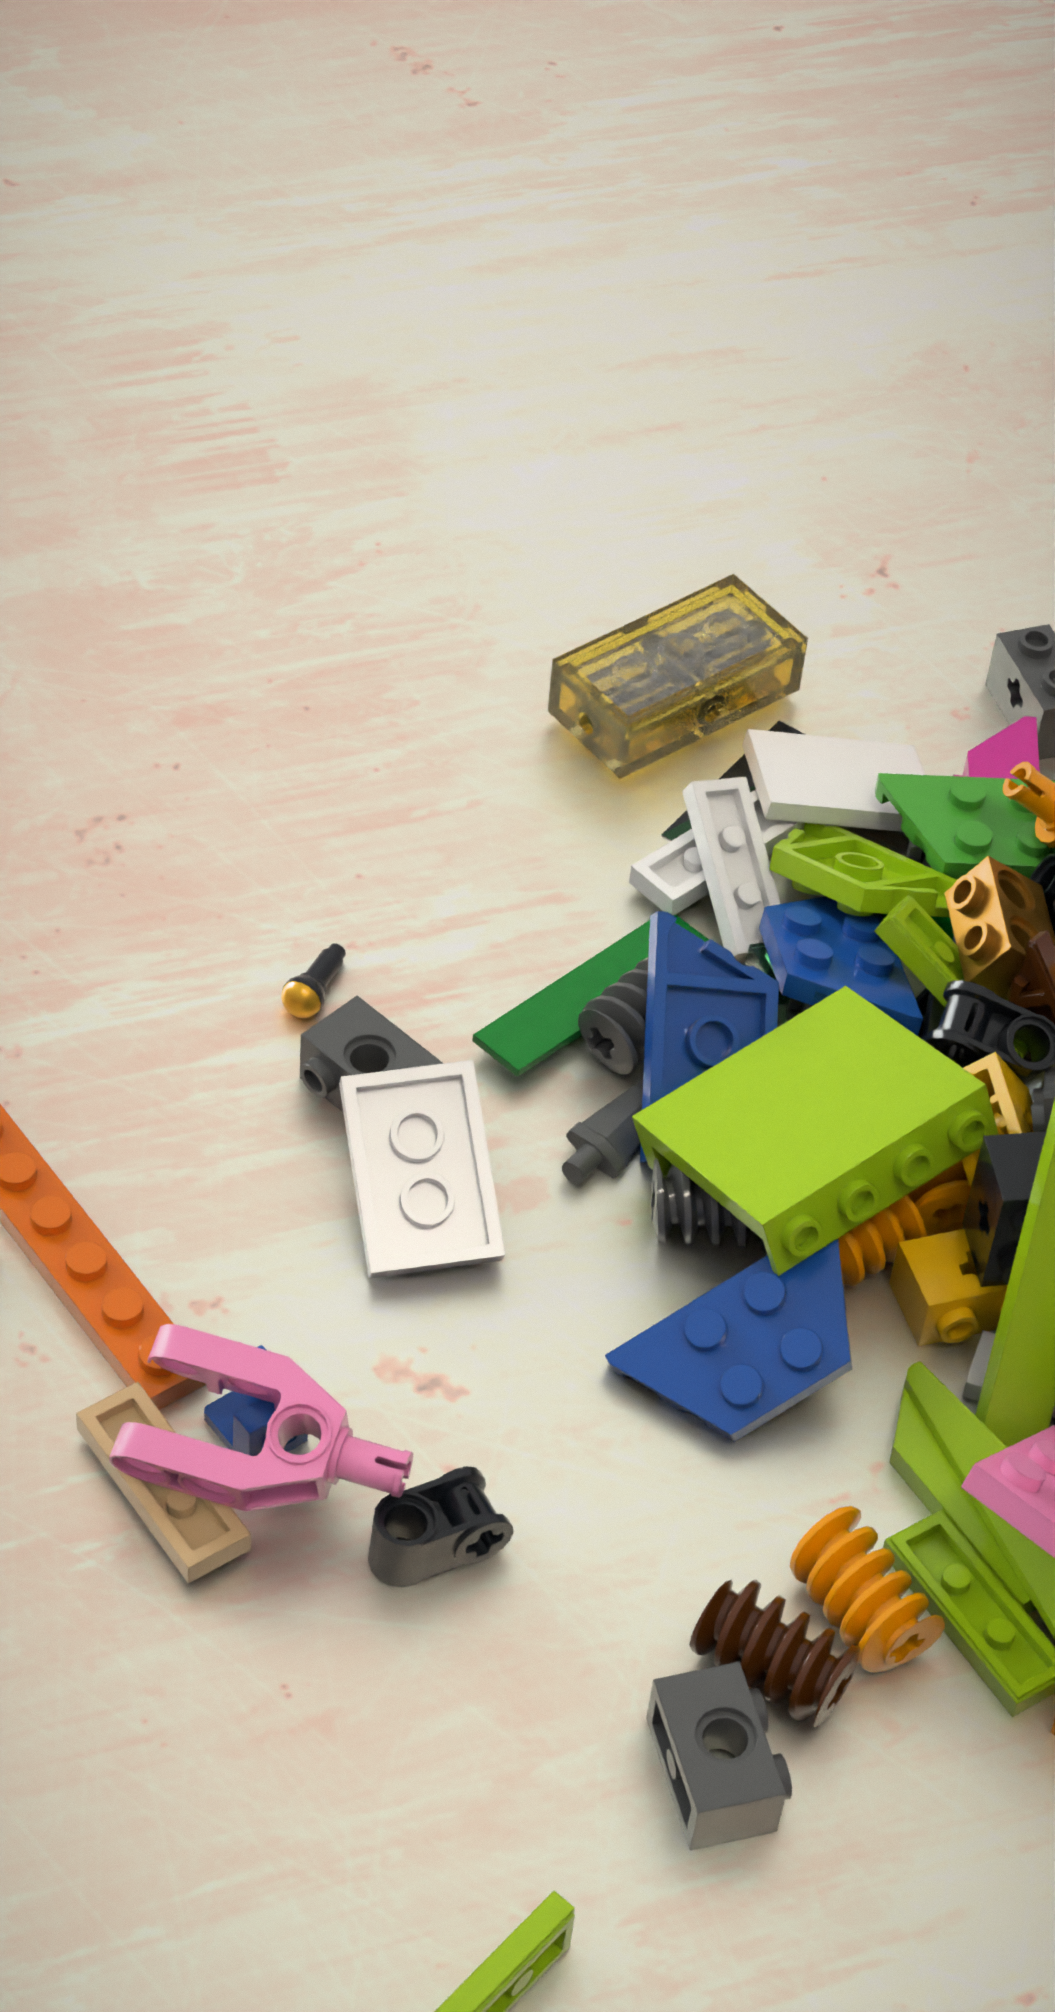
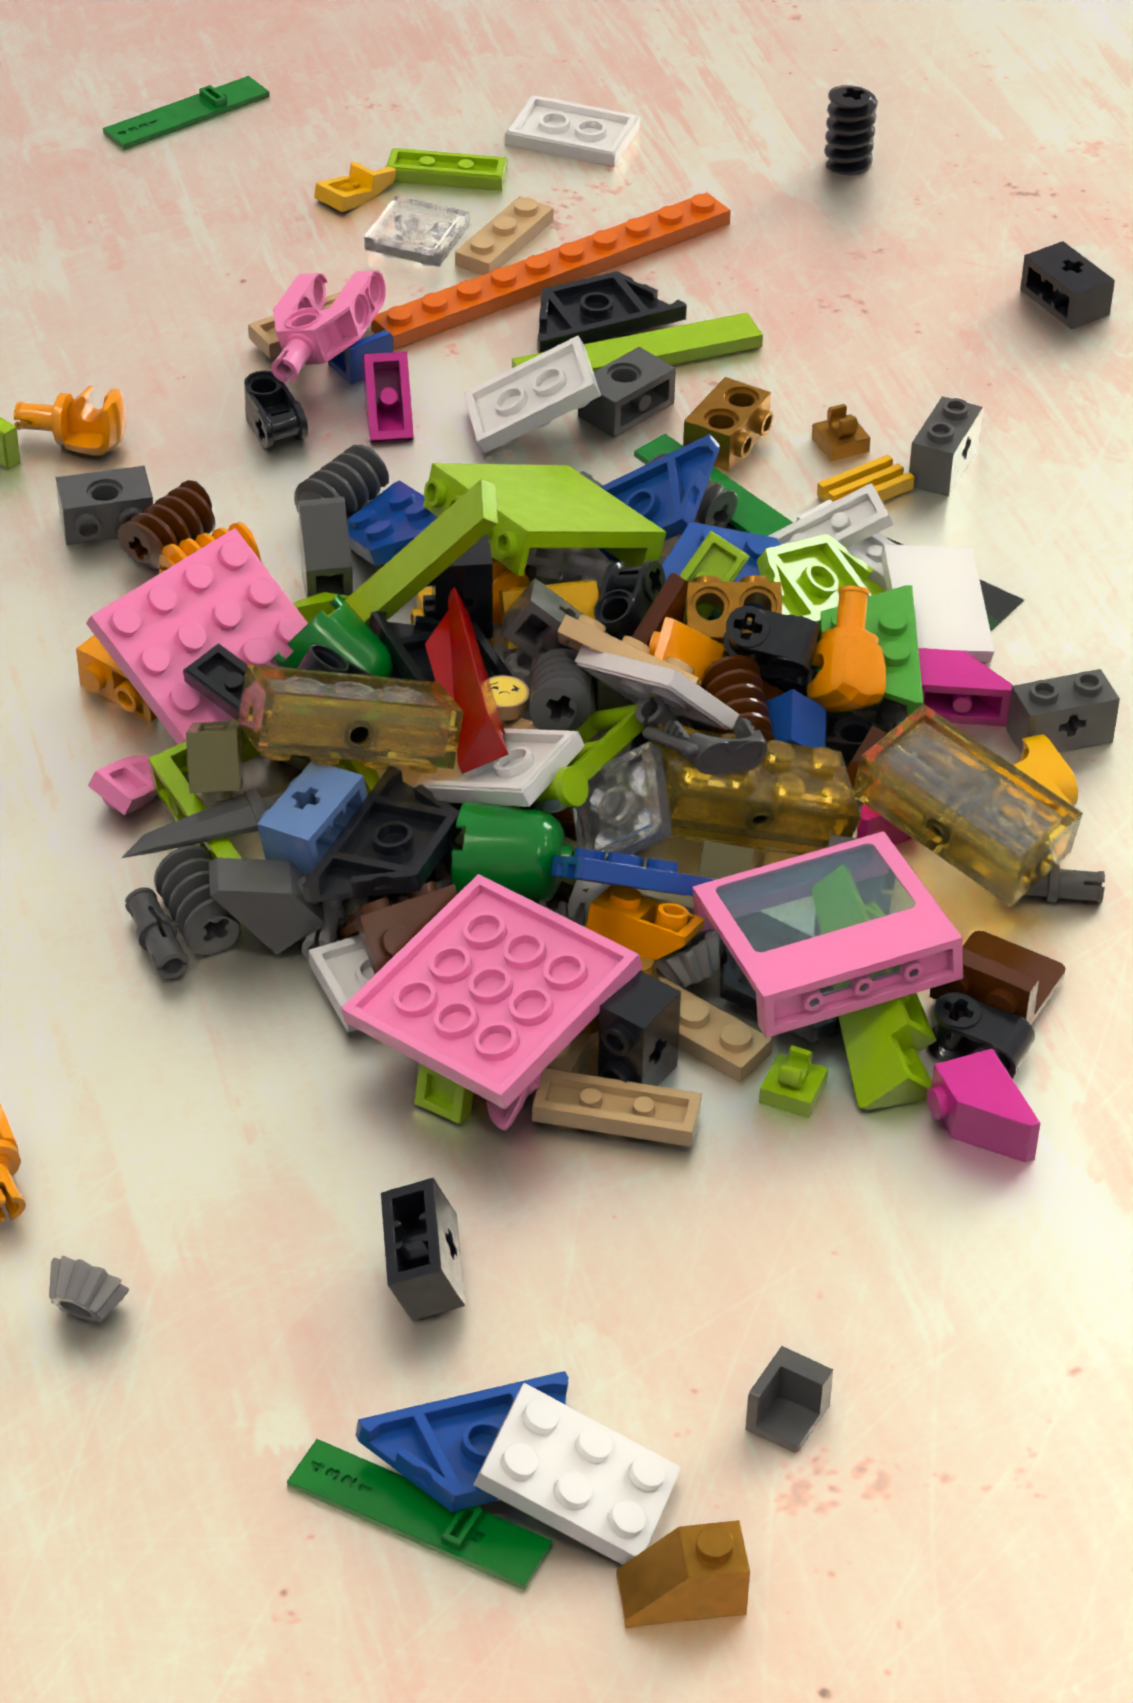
camera: 95 degrees right, 5 degrees down
piece [281,943,346,1018] -> none
clear yellow brick [548,574,808,779] -> none
none -> light orange piece [14,386,126,455]
none -> dark grey piece [294,444,389,517]
none -> dark grey slope [298,497,353,598]
none -> dark pink slope [362,352,414,442]
none -> lime tile [512,312,763,372]
none -> black wing [537,271,687,353]
none -> pearl gold brick [683,377,774,472]
none -> pearl gold tile [811,403,871,461]
none -> yellow tile [817,455,915,502]
none -> dark grey brick [909,396,983,497]
none -> black brick [1020,241,1115,329]

